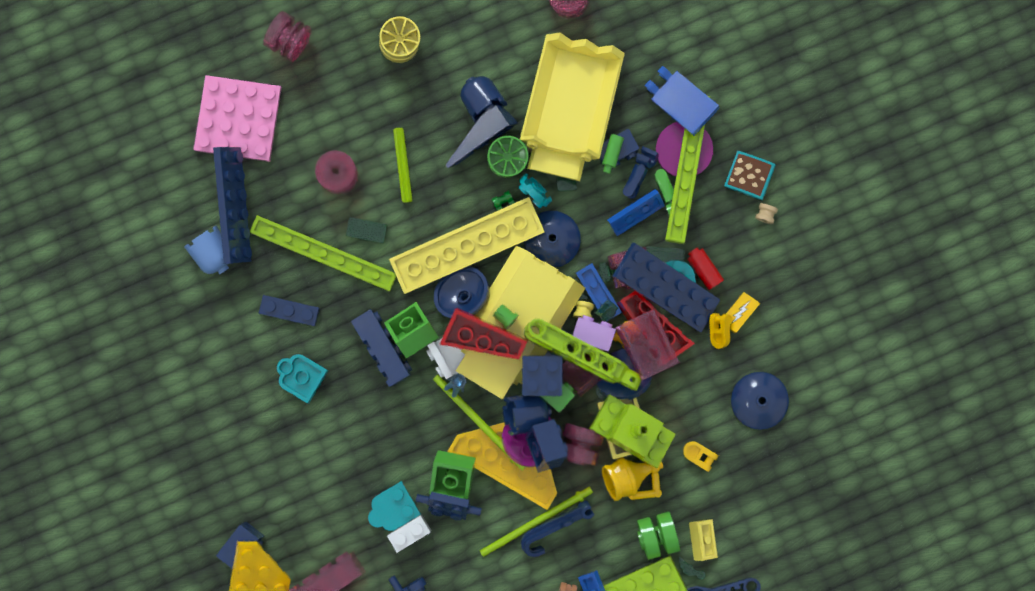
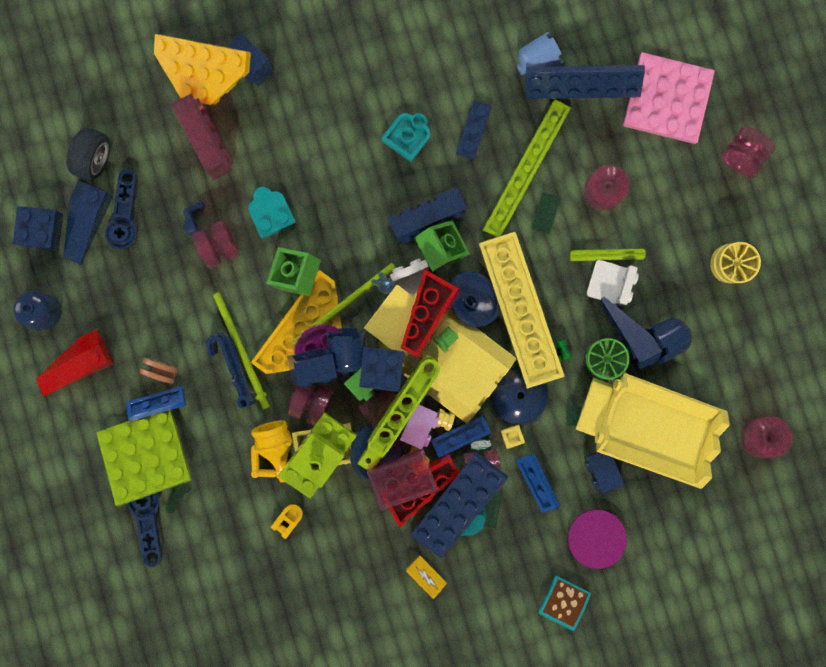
camera: 95 degrees right, 0 degrees up
white brick [387,514,432,552] -> none
dark blue plate [416,492,482,520] -> none
teal plate [519,174,552,208] -> none
plate [595,299,618,322] -> none
bright green cylinder [602,134,624,174] -> none
dark blue piece [623,146,659,199] -> none
bright green wheel [637,511,680,560] -> none
tile [645,66,720,136] -> none
bright green piece [655,169,674,215] -> none
lime tile [665,96,710,245] -> none
red brick [687,247,724,291] -> none
light yellow slope [689,519,718,561] -> none
yellow plate [709,313,732,349] -> none
dark blue dish [731,372,789,430] -> none
tan wheel [755,203,778,224] -> none
none -> clear pink wheel [192,220,240,270]
none -> light yellow tile [501,425,525,449]
none -> white bracket [587,260,639,307]

